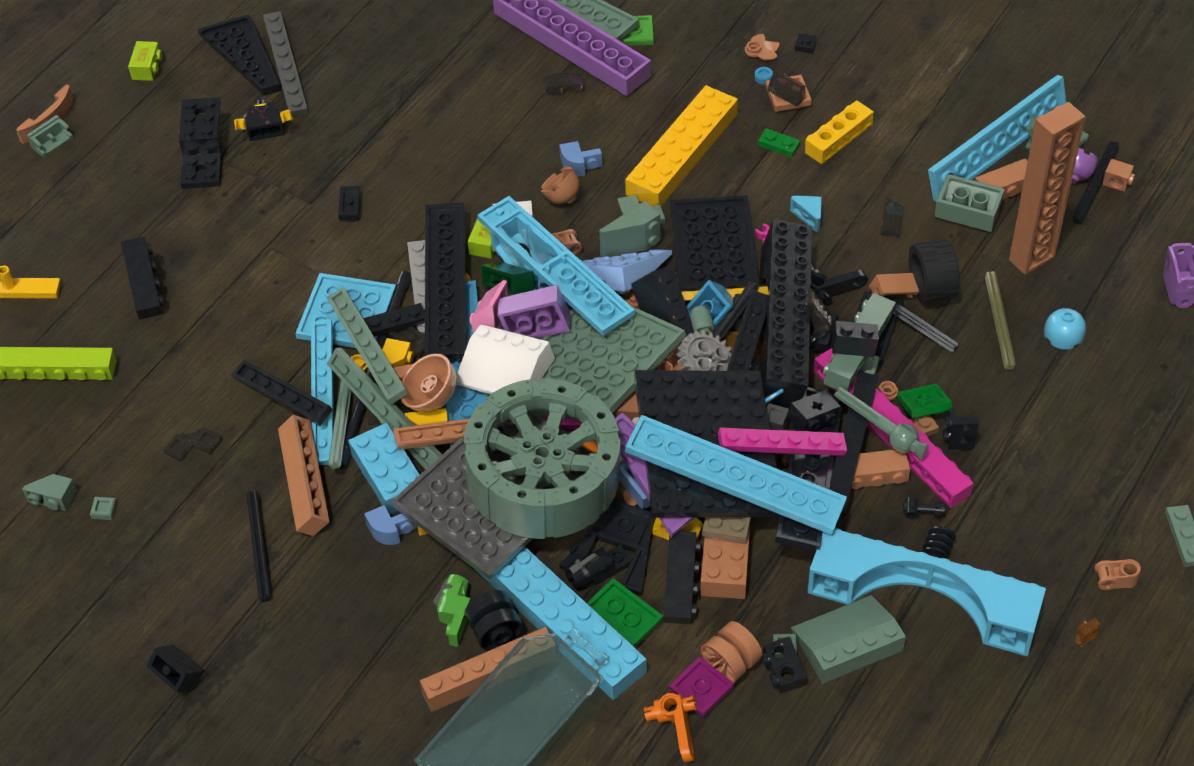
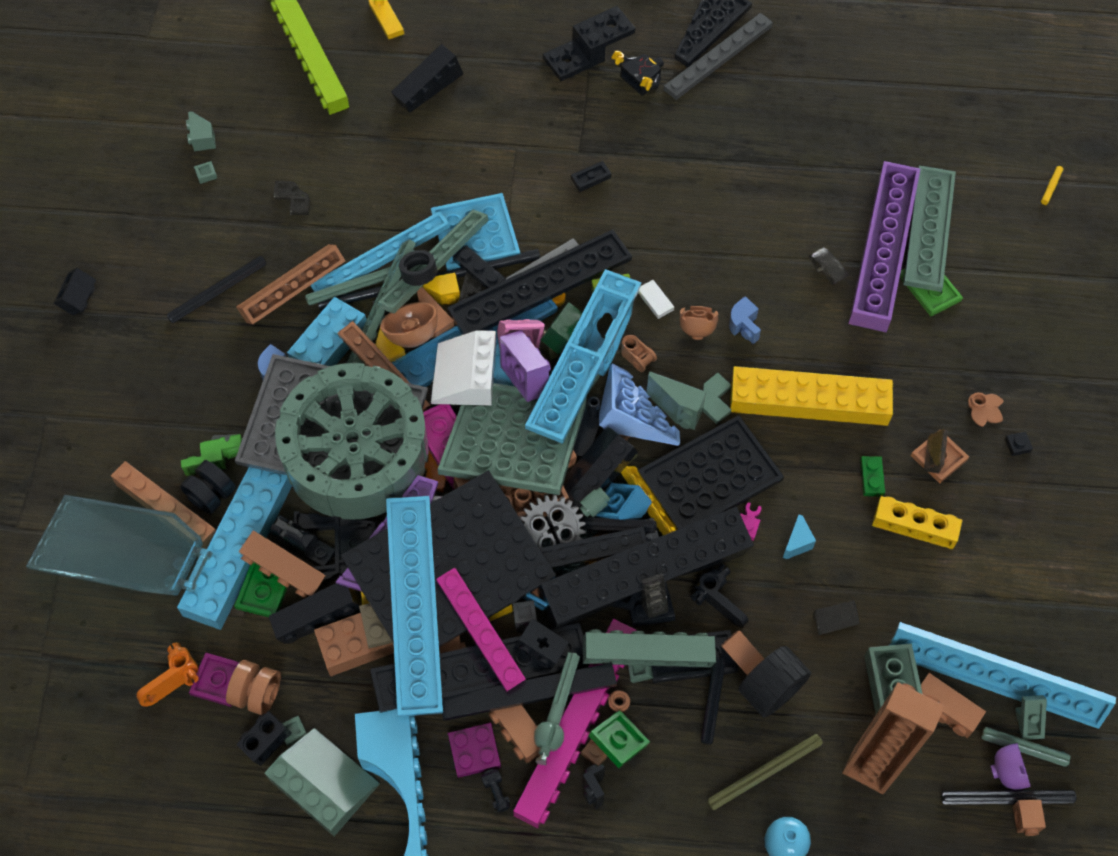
camera: 60 degrees right, 10 degrees up
black plate [231,359,333,426] -> none
dark azure tile [755,67,773,84] -> none
black slope [831,320,879,357] -> none
black piece [921,526,956,559] -> none
none -> nougat brick [239,530,326,599]
none -> black tyre [399,250,438,286]
none -> magenta plate [448,723,501,778]

